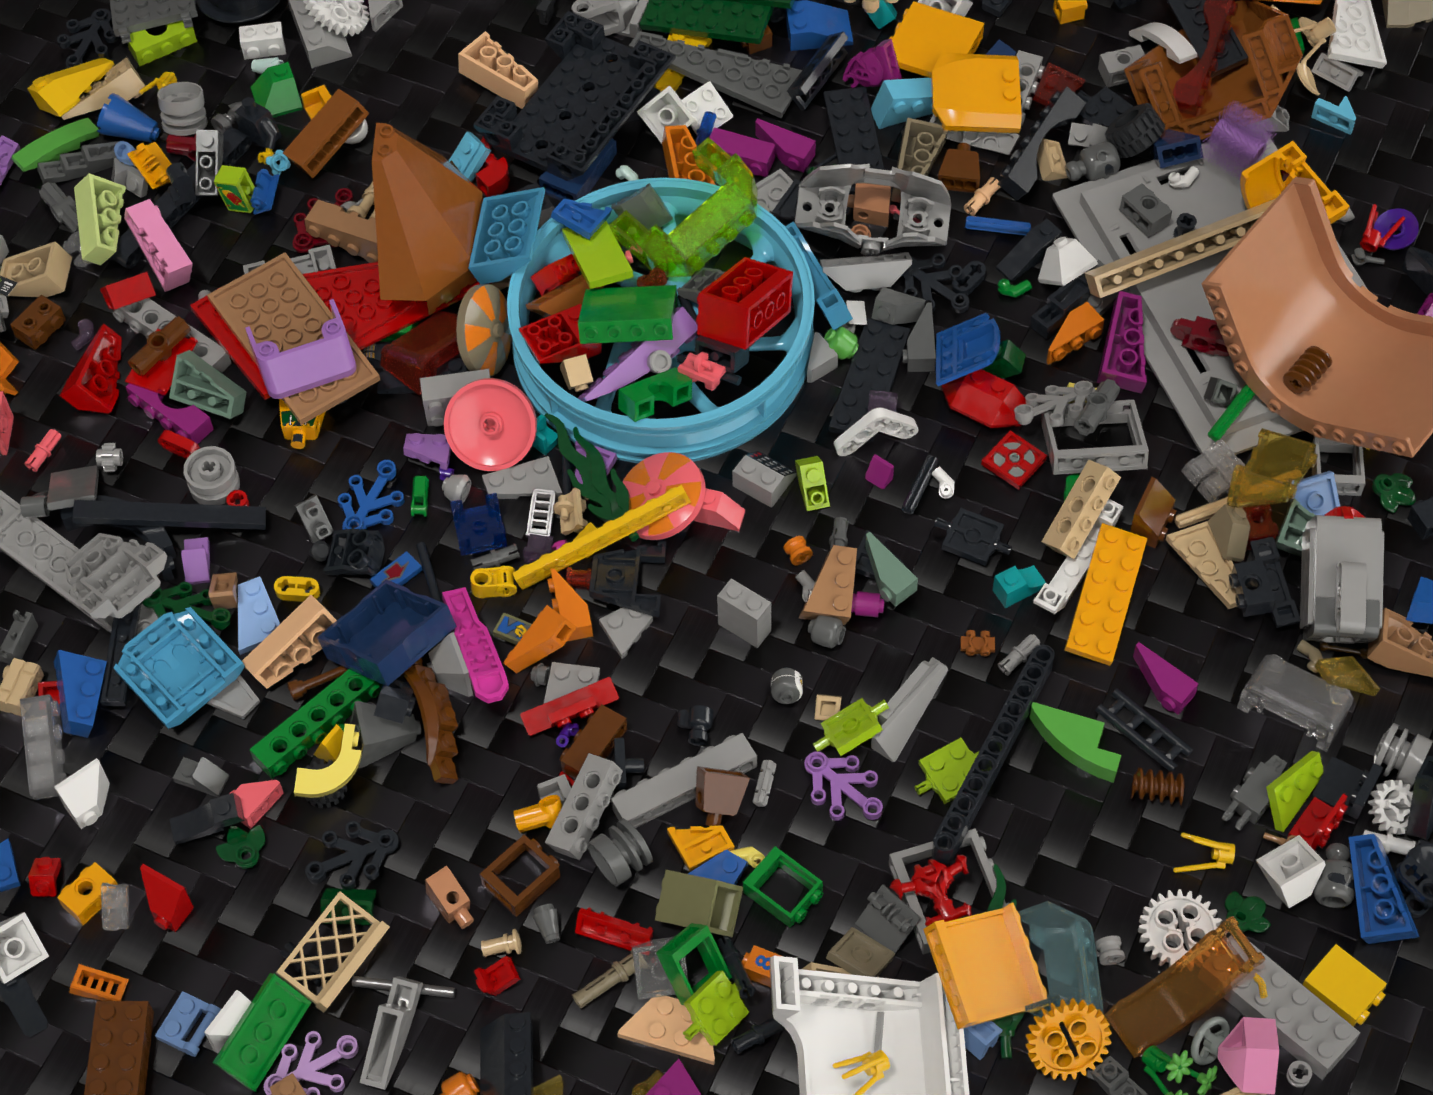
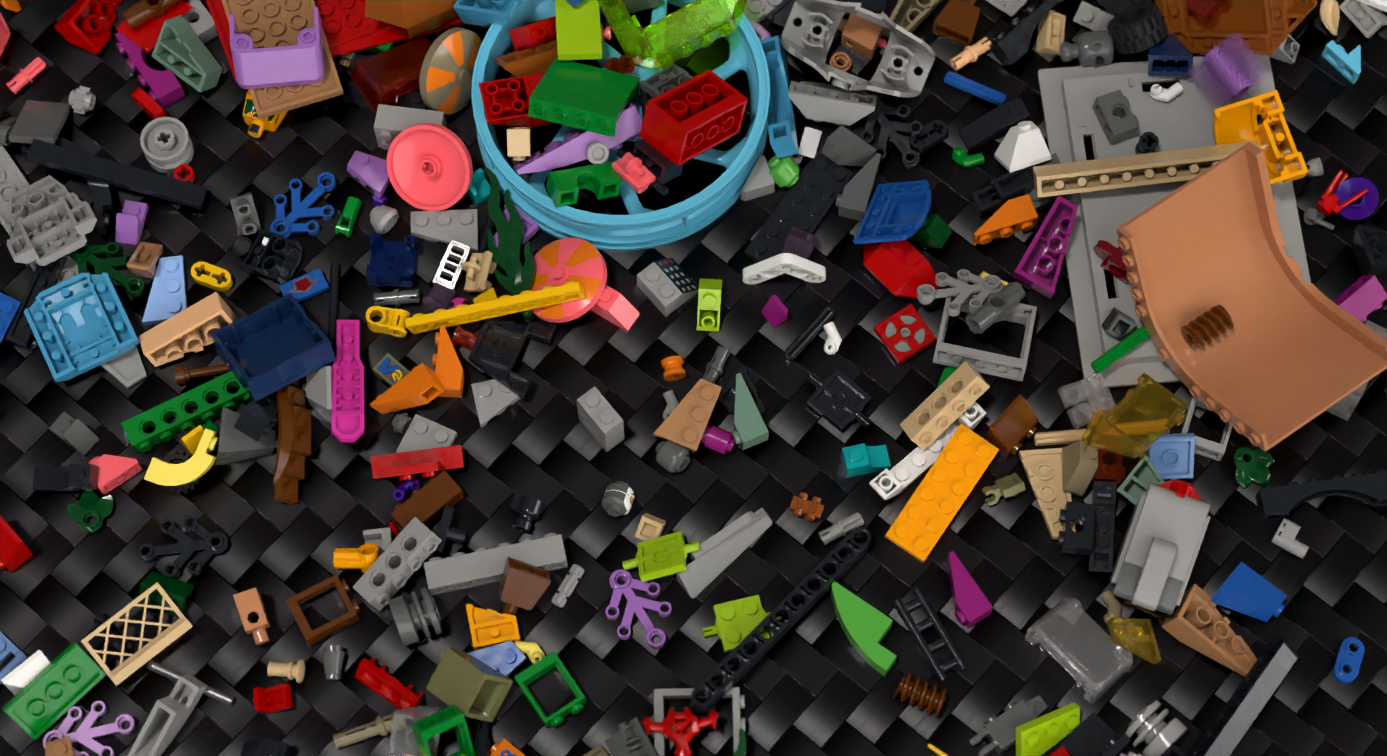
camera: 15 degrees right, 10 degrees up
none -> olive plate [982,473,1026,506]

